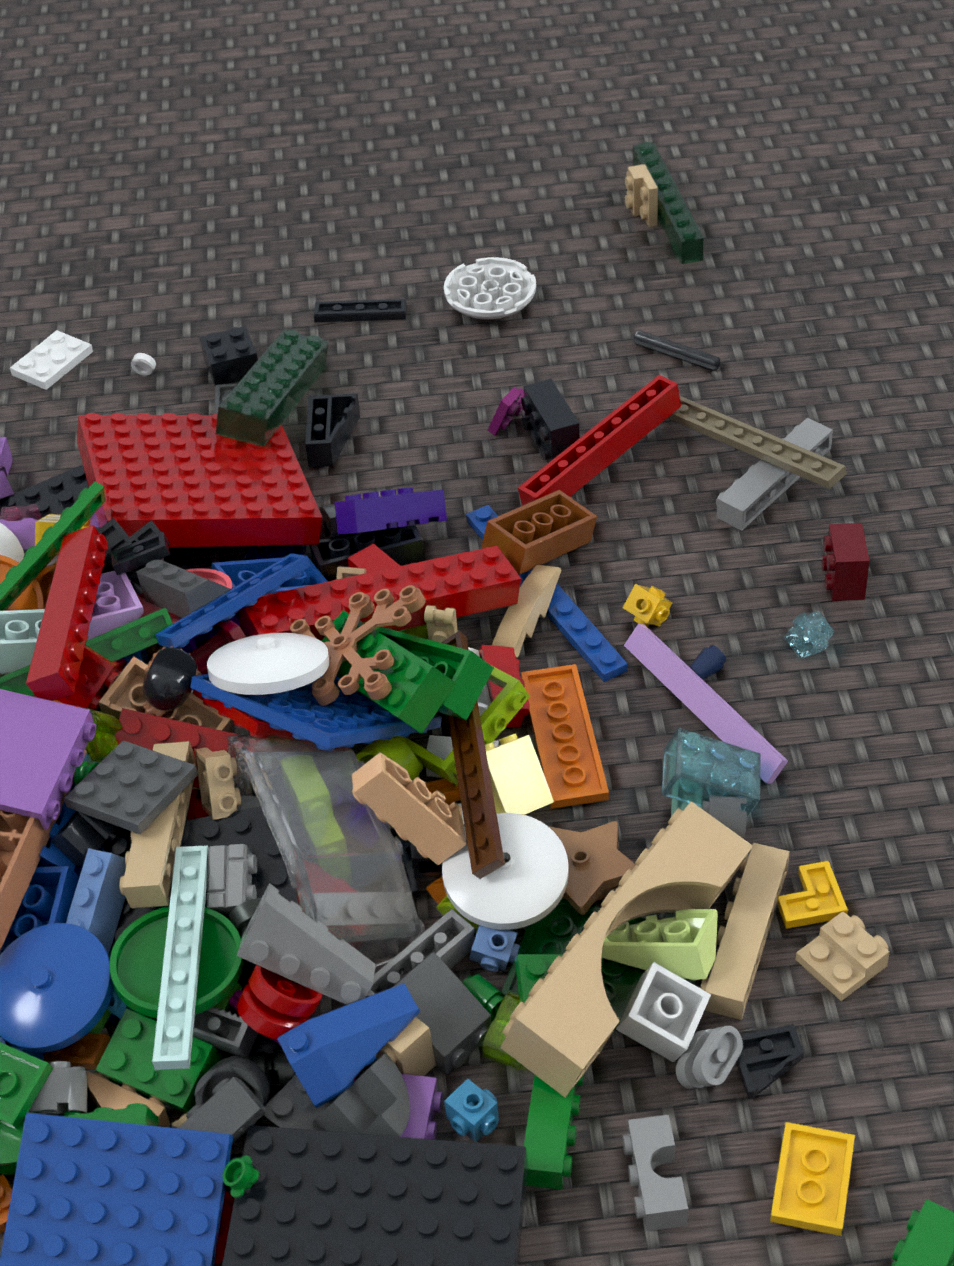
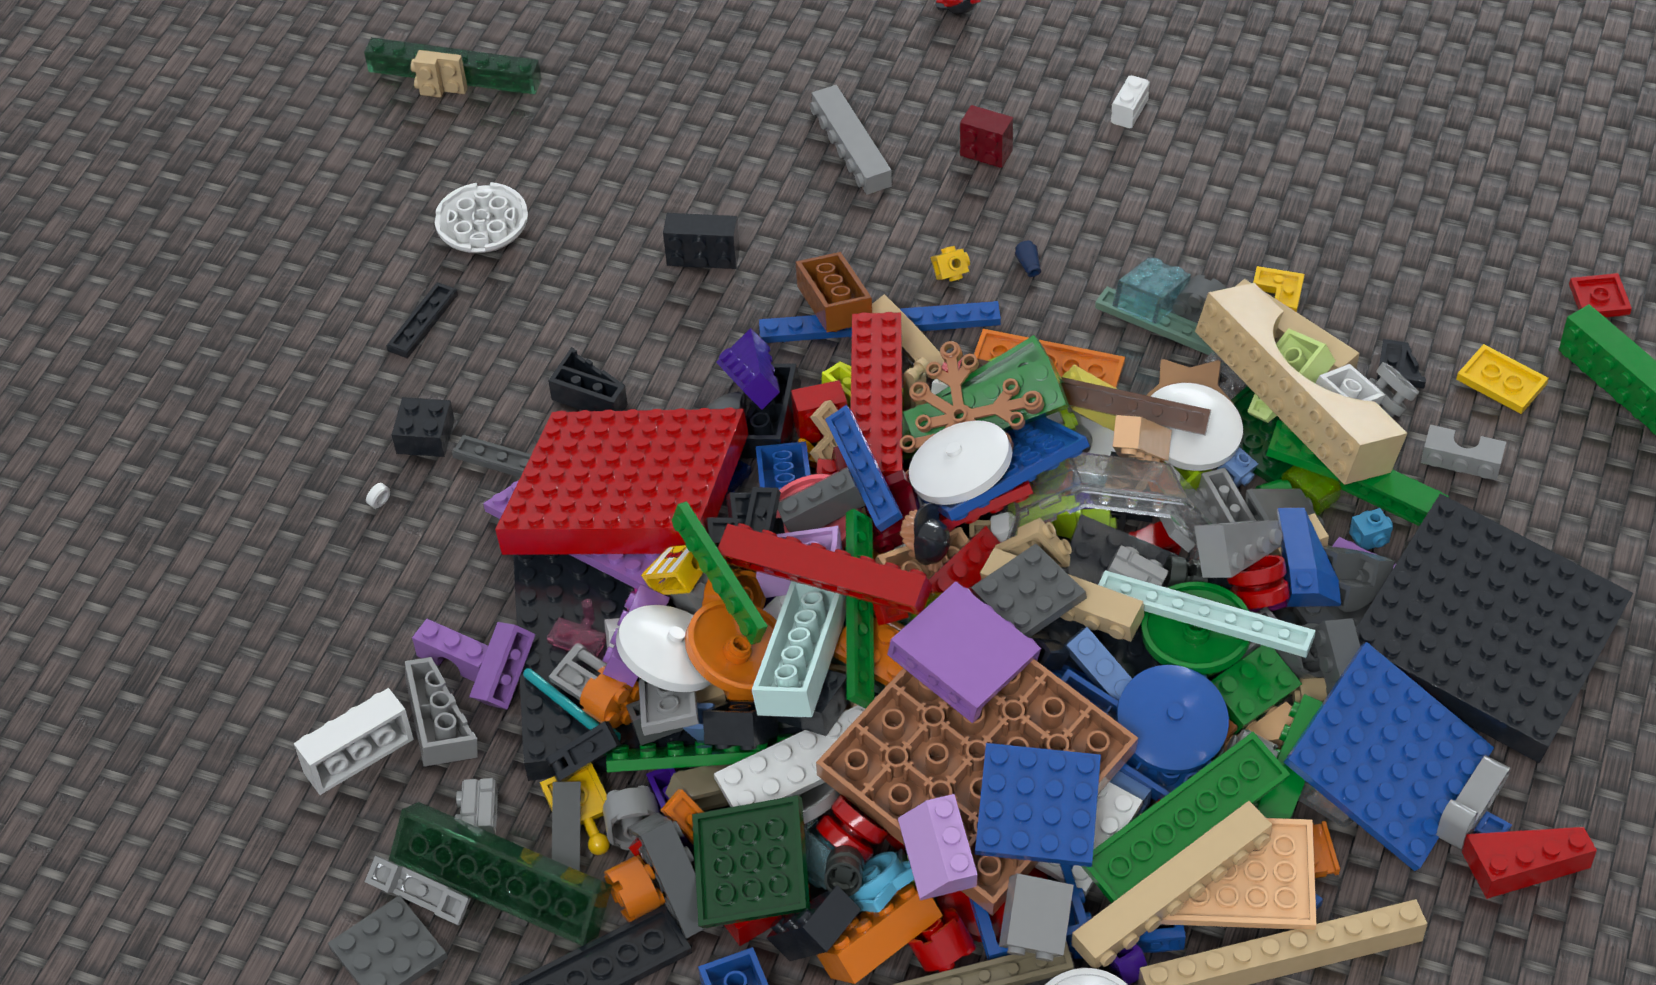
camera: 65 degrees left, 5 degrees up
white plate [10,330,93,390] -> none
clear green brick [216,330,329,446] -> none
green plate [222,1155,259,1198] -> none
magenta plate [487,387,524,435] -> none
red brick [518,375,681,506] -> none
lavender tile [624,623,788,784] -> none
black axle [633,330,721,371] -> none
dark tan plate [668,396,847,489] -> none
clear light blue brick [784,611,835,658] -> none
tan plate [796,911,889,1001] -> none

